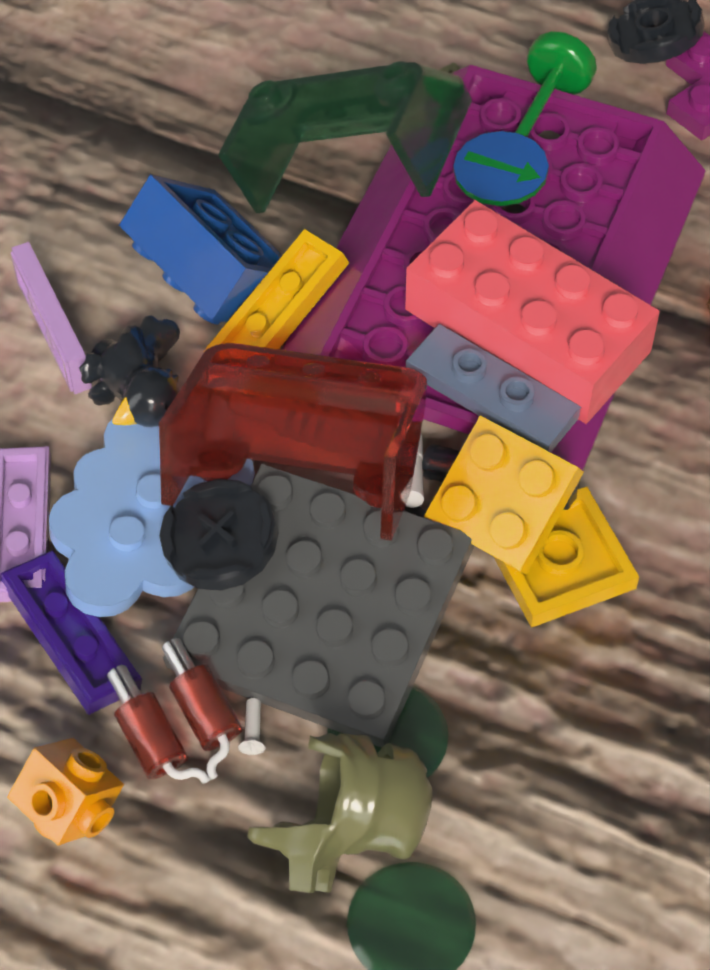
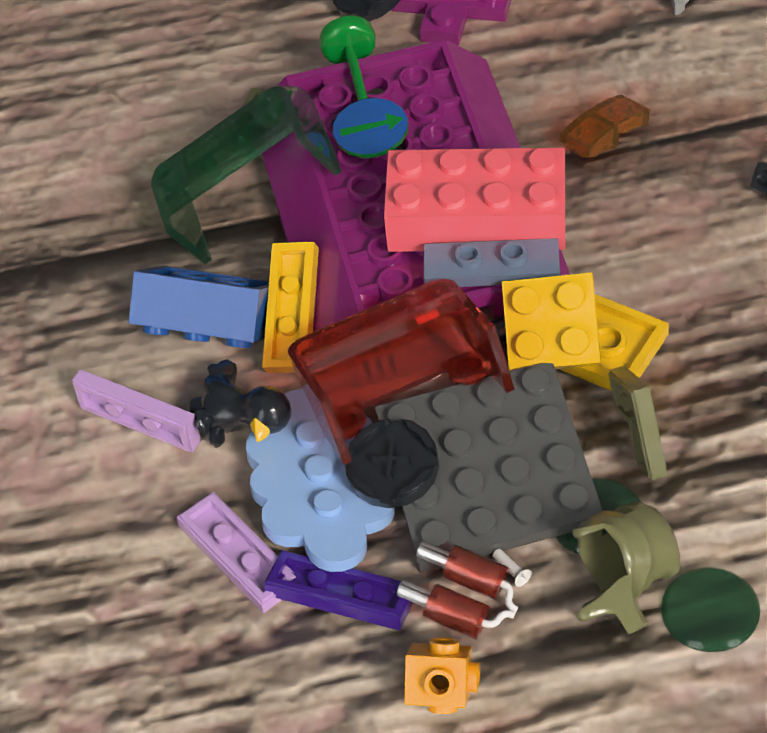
camera: 30 degrees left, 5 degrees down
none -> olive tile [608,366,668,480]

